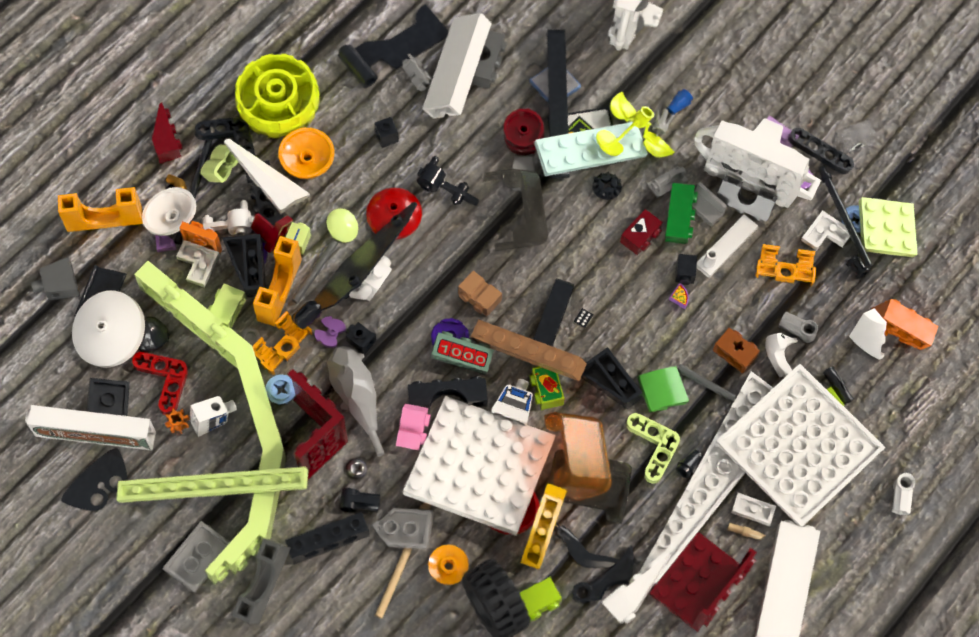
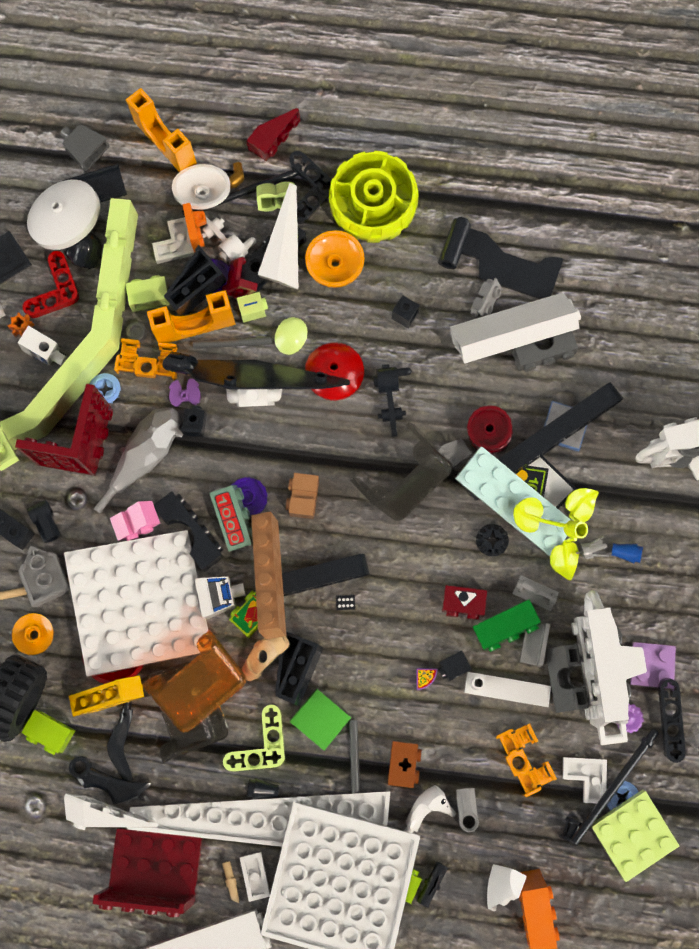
camera: 65 degrees right, 10 degrees up
medium lavender tile [155,235,176,252] -> none
none -> tan piece [241,636,289,681]

